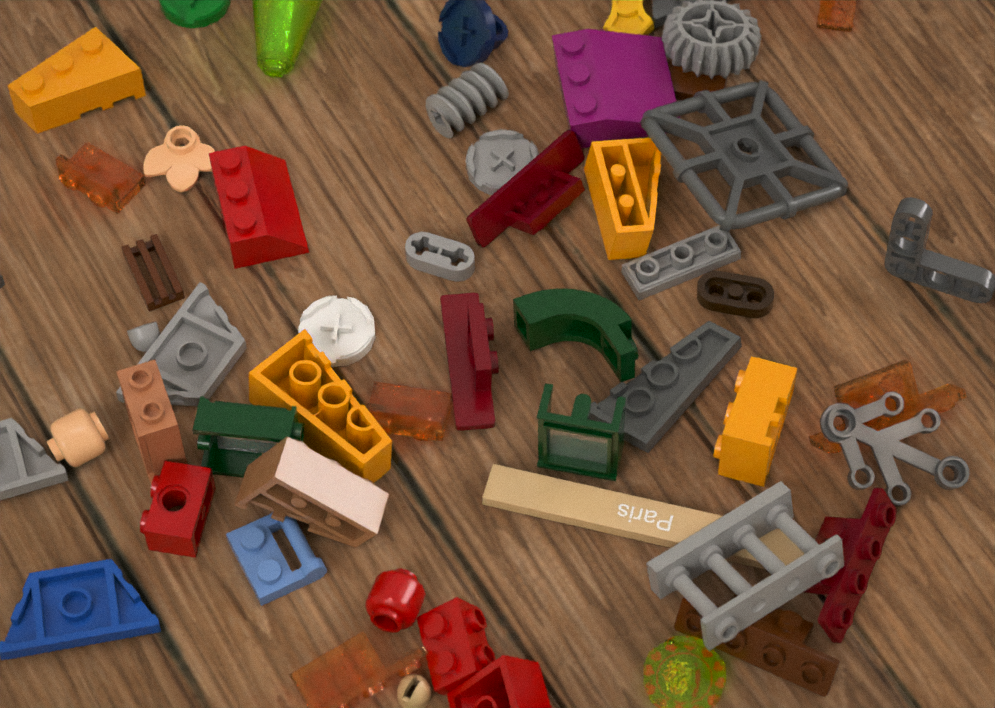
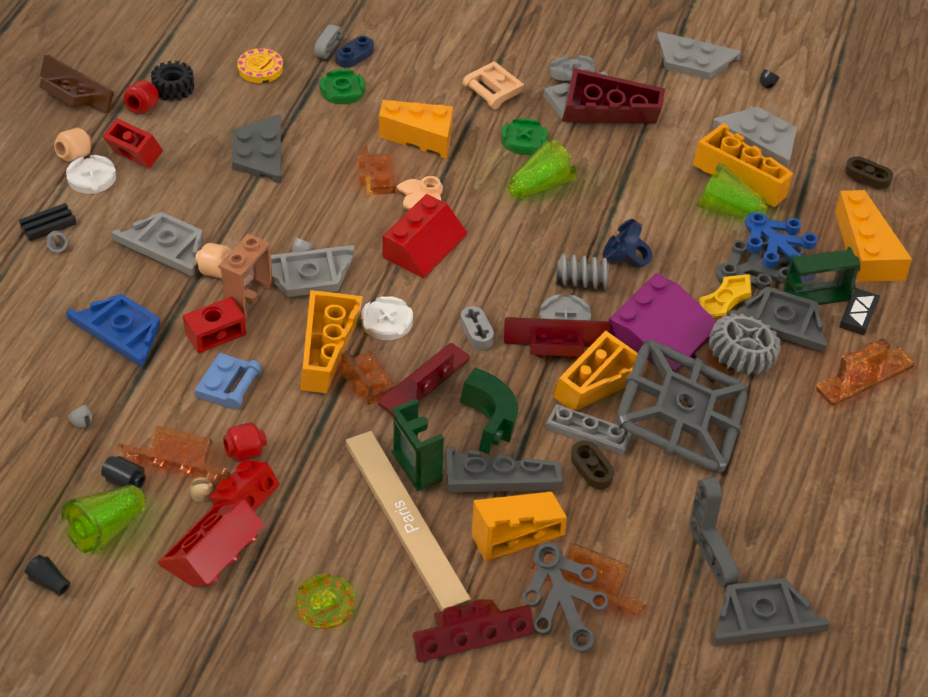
camera: 45 degrees right, 10 degrees down
reddish brown tile [121,234,185,311] -> none
dark green window [192,396,305,478] -> none
medium nougat wedge [234,436,389,548] -> none
light grey fence [646,481,844,651] -> none
reddish brown bracket [674,594,840,697] -> none

